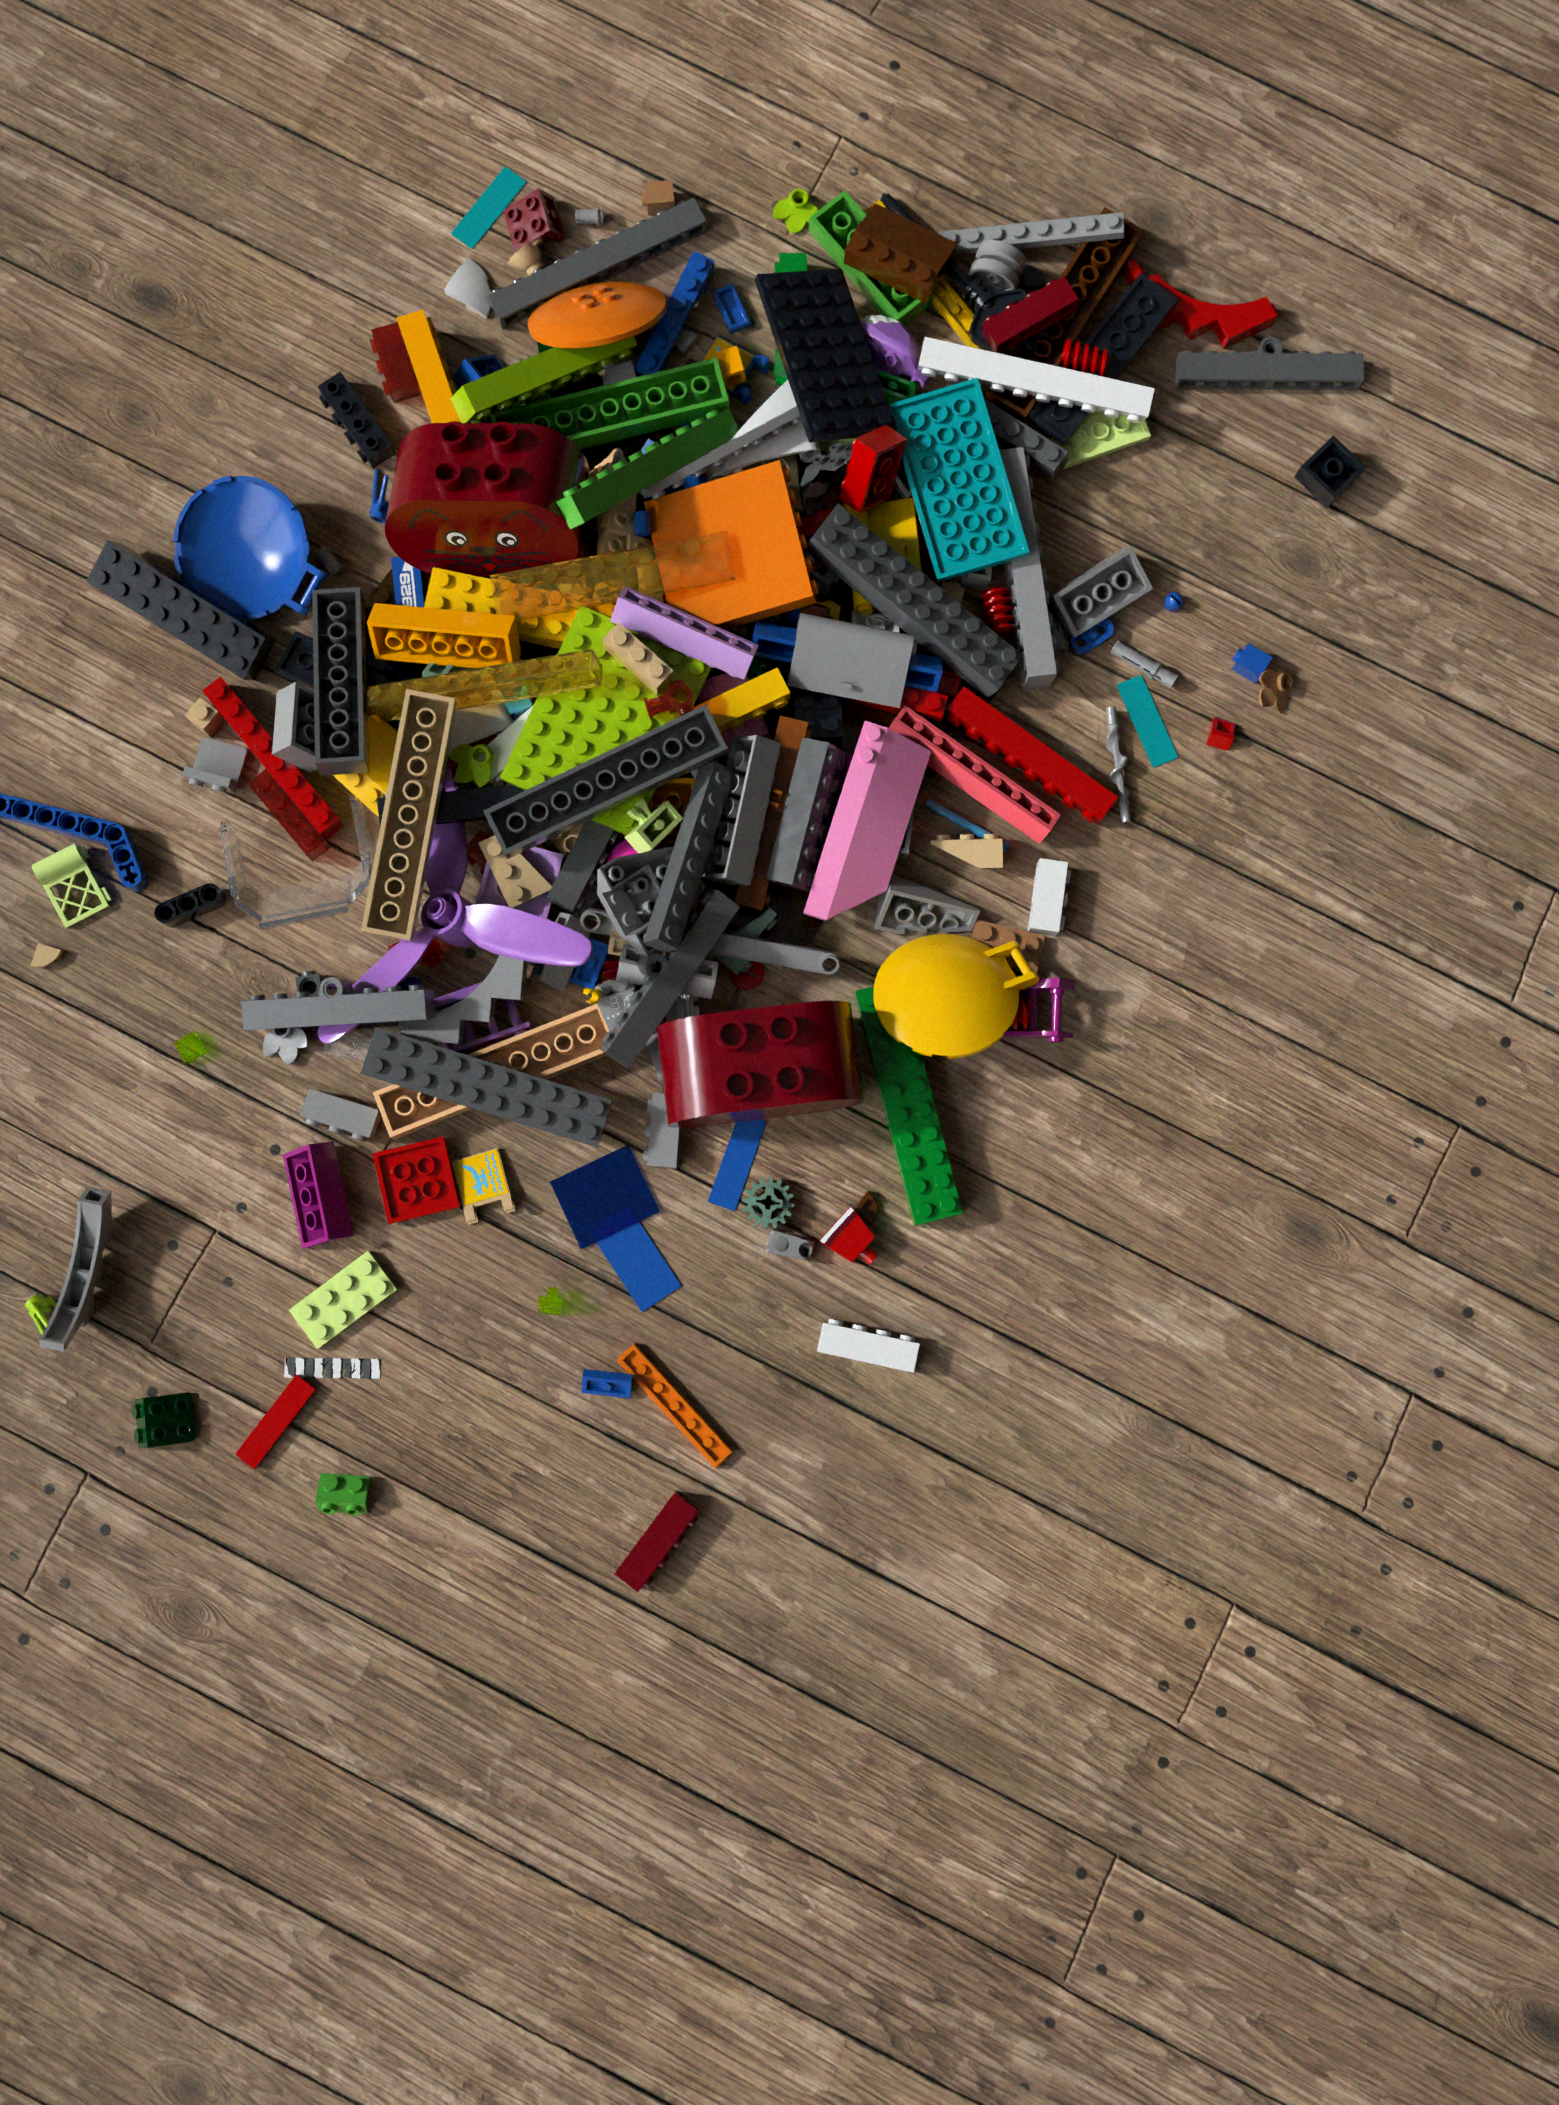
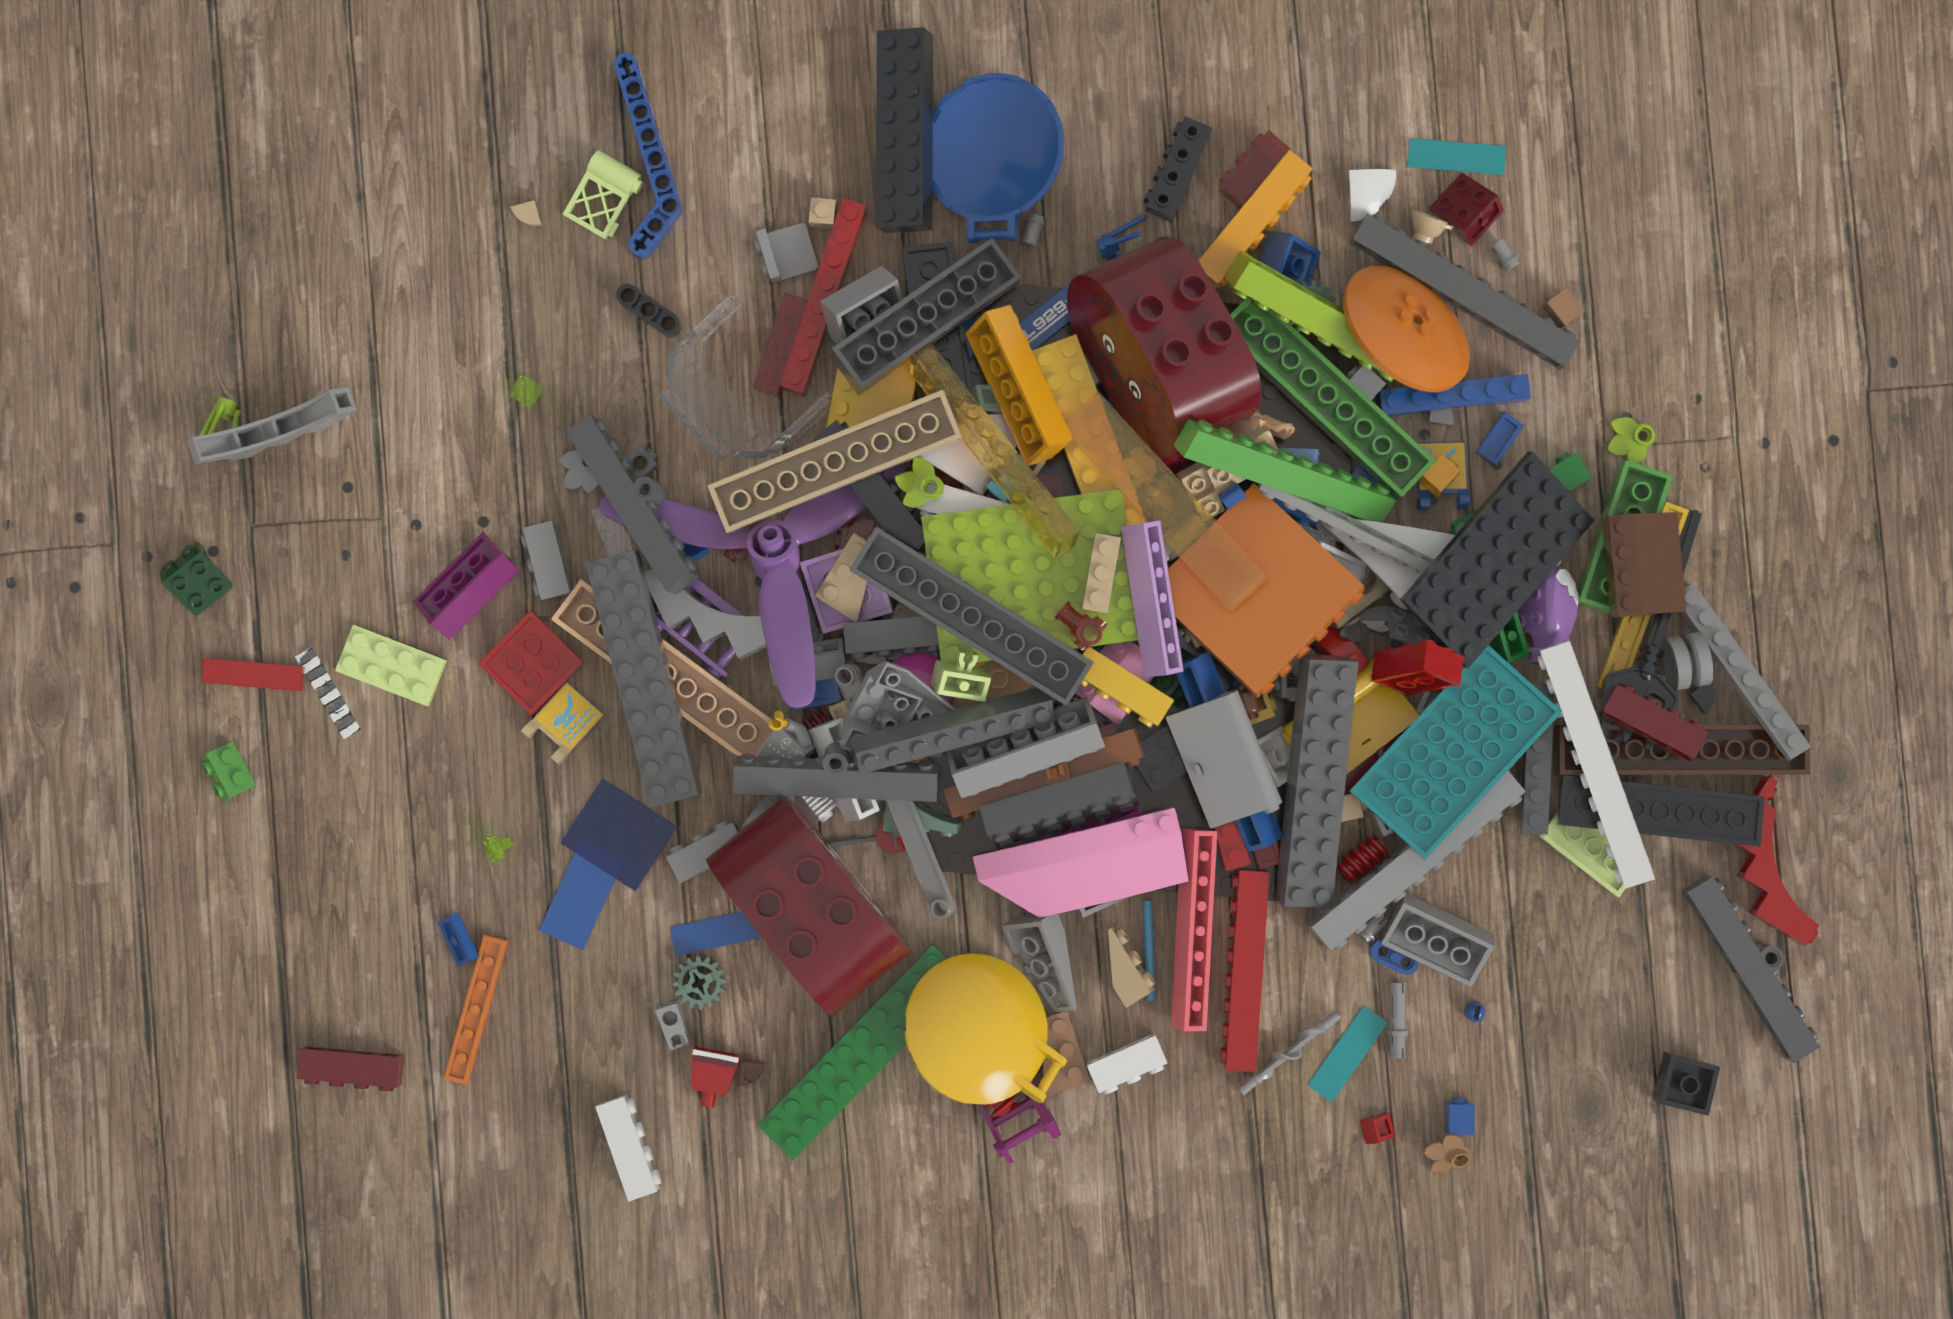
camera: 60 degrees right, 5 degrees up
red piece [1059,338,1111,377] -> none

